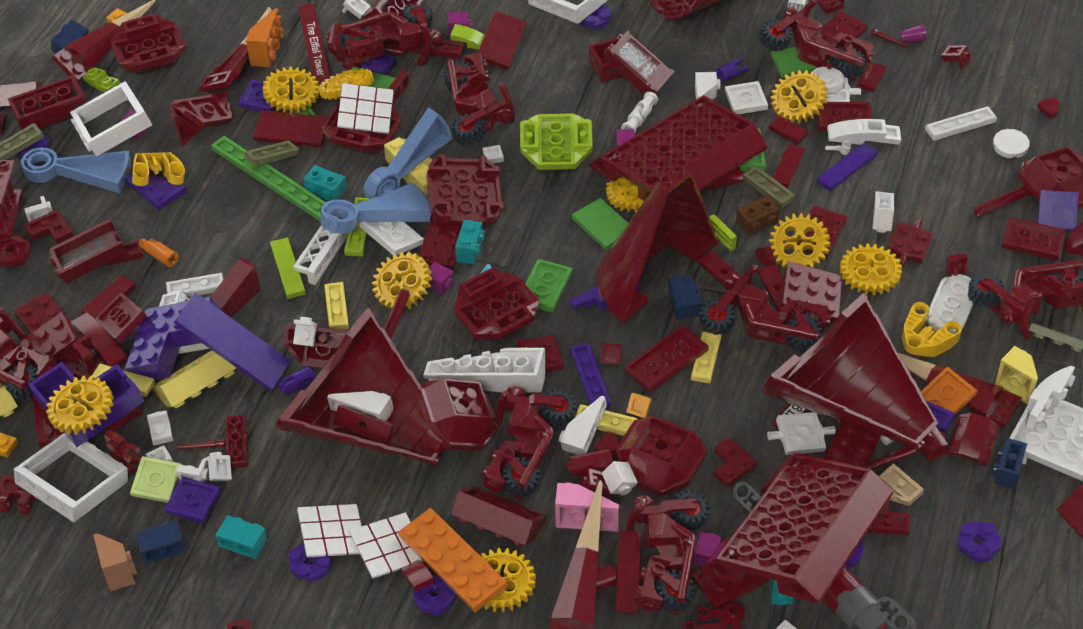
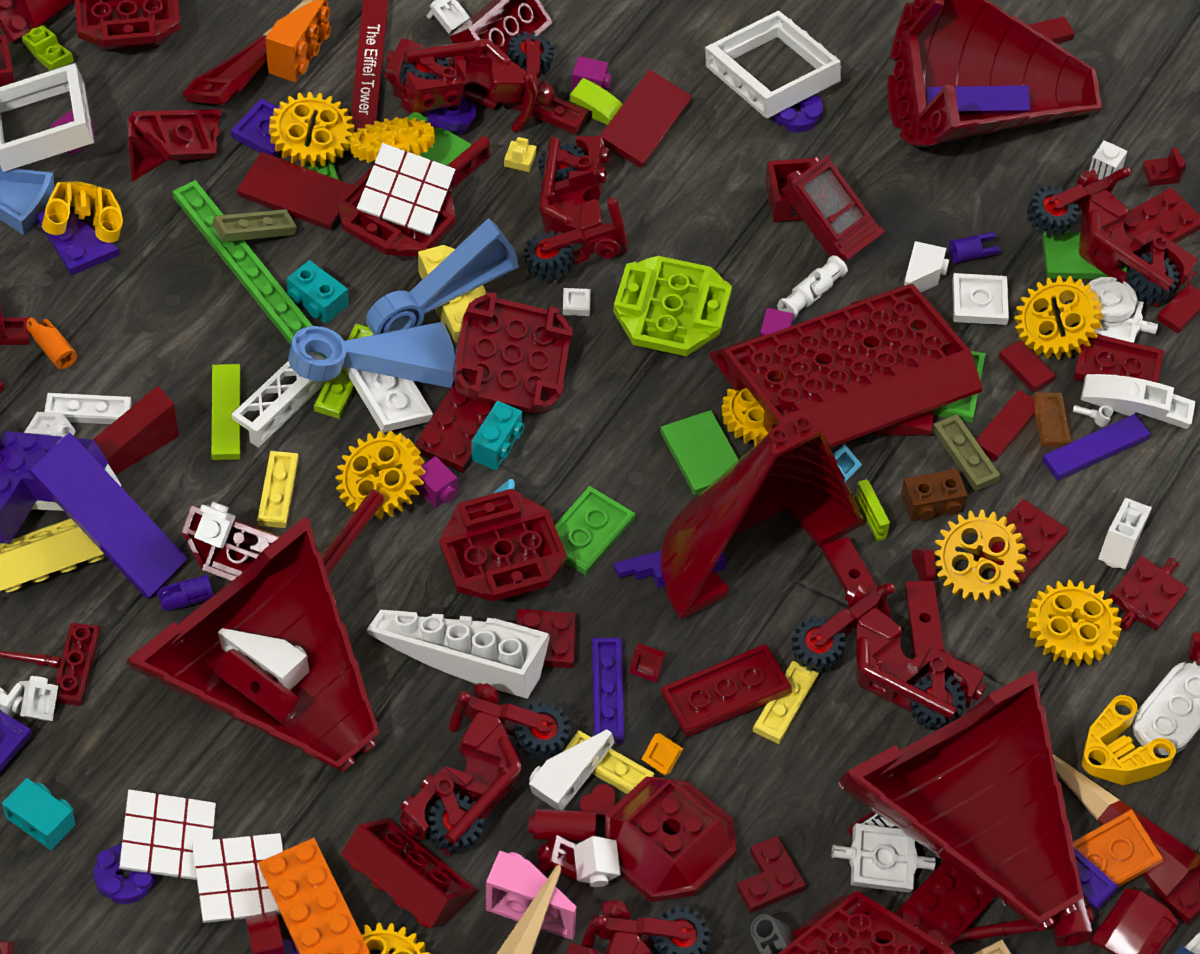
camera: 10 degrees right, 5 degrees up
dark red piece [417,378,499,451] -> none
dark blue brick [668,275,702,319] -> none
plate [781,261,842,322] -> none
none -> light yellow tile [504,137,536,172]
none -> clear orange tile [1033,392,1071,446]

